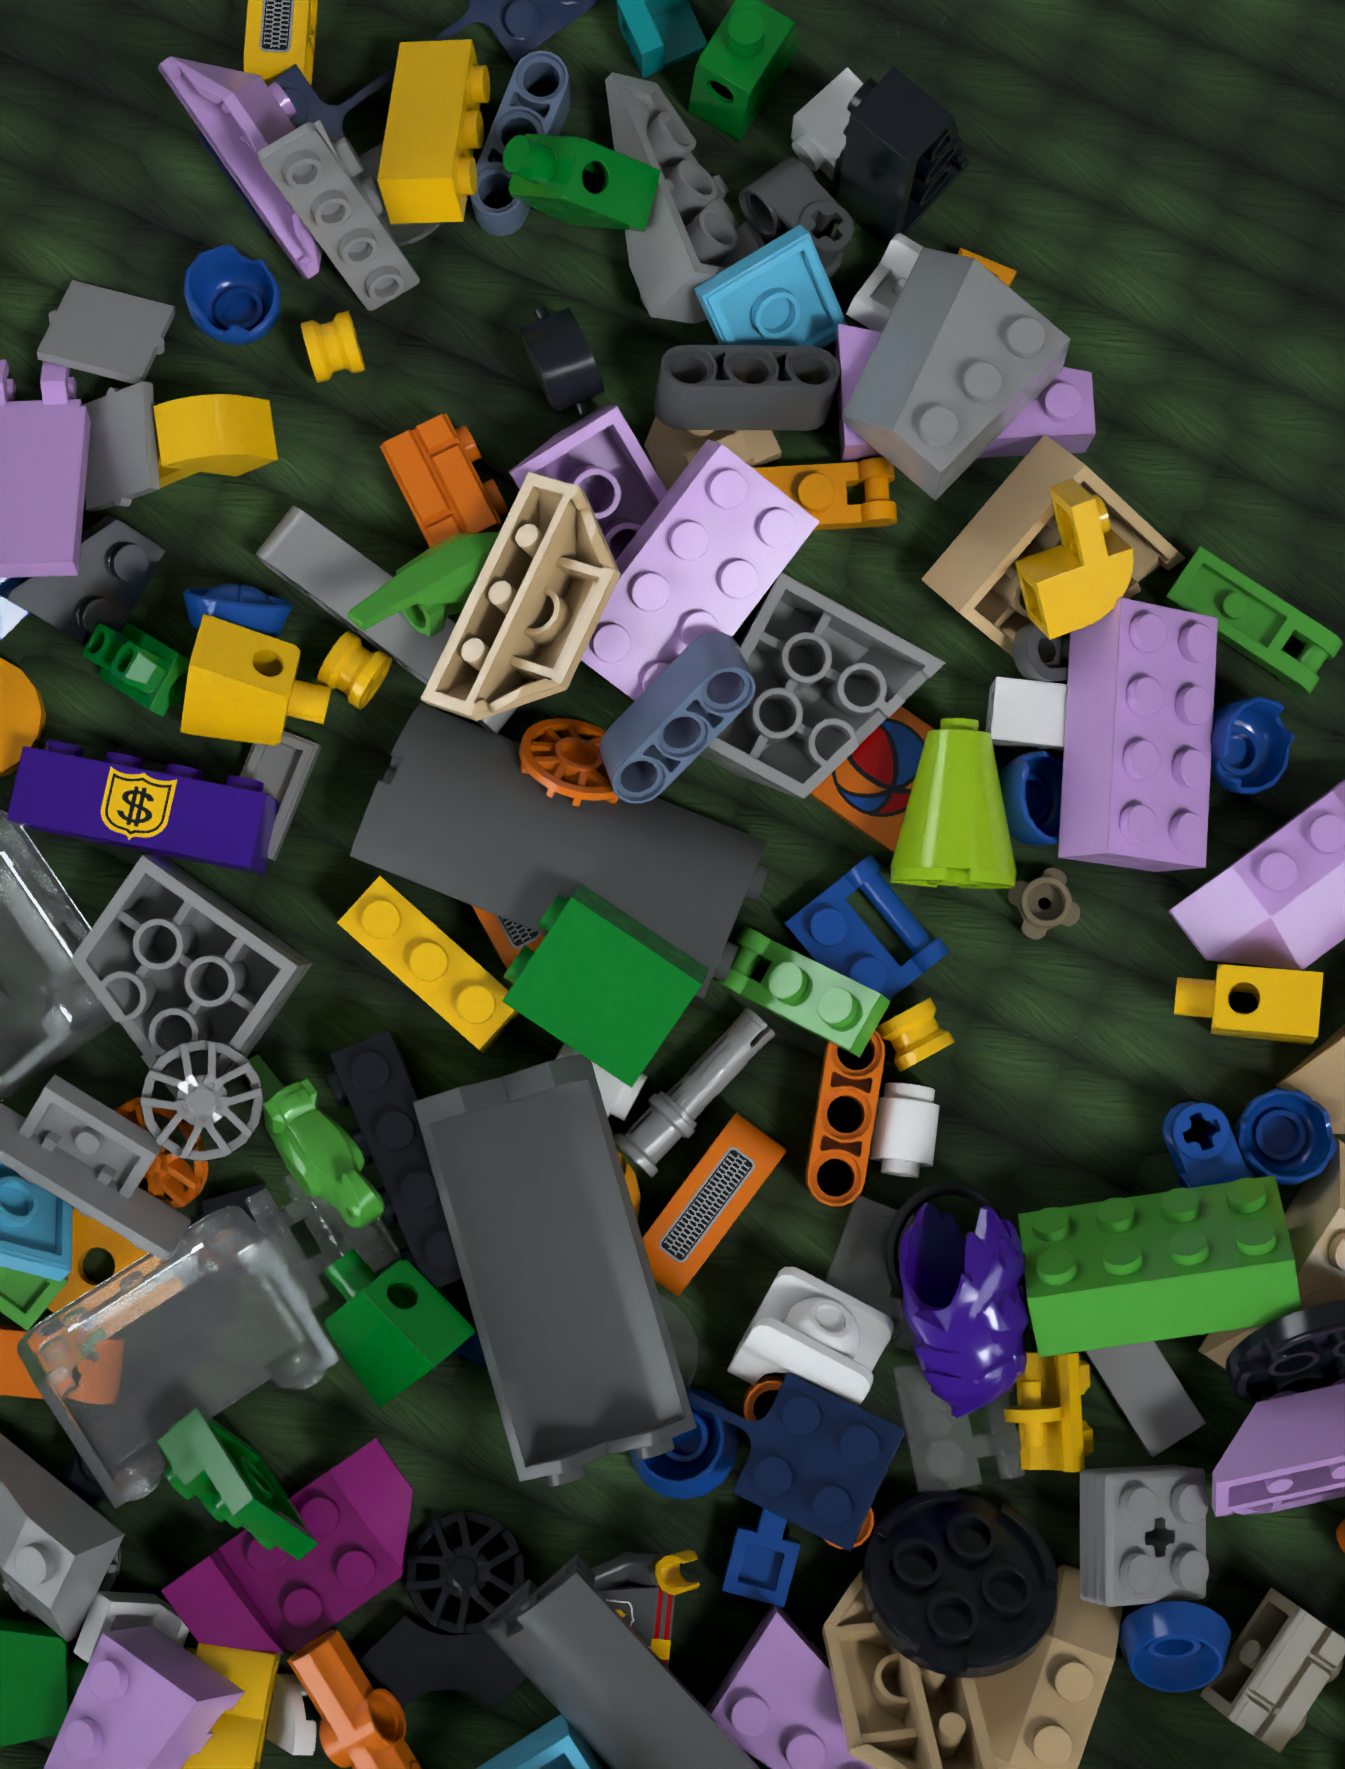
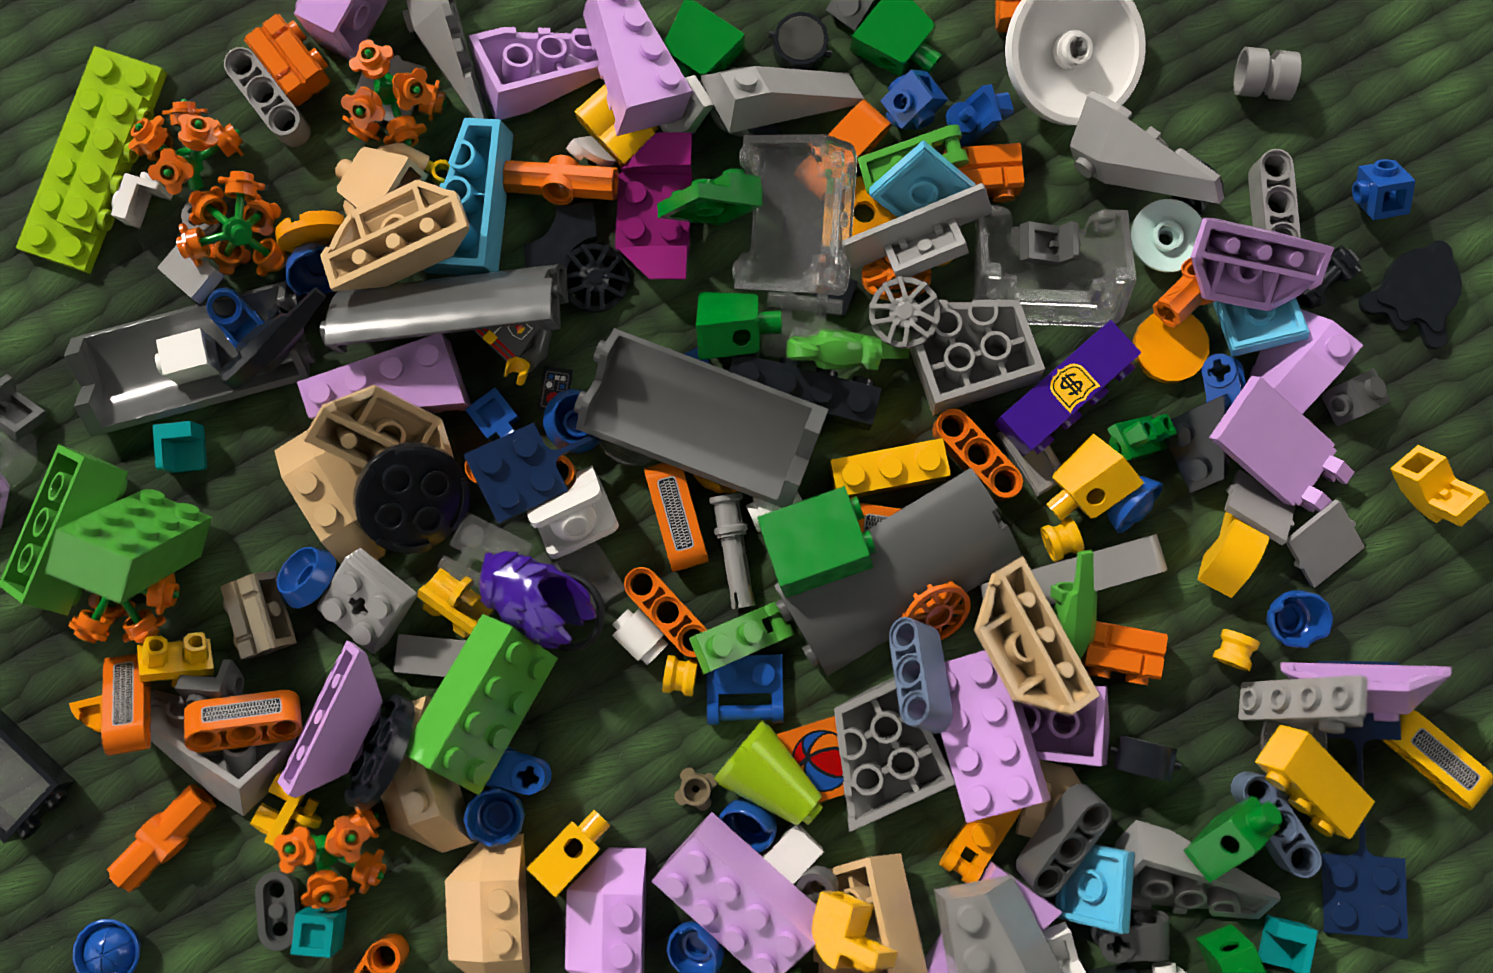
camera: 130 degrees right, 0 degrees up
none -> black sticker [537,366,573,410]
none -> orange beam [932,408,1023,502]

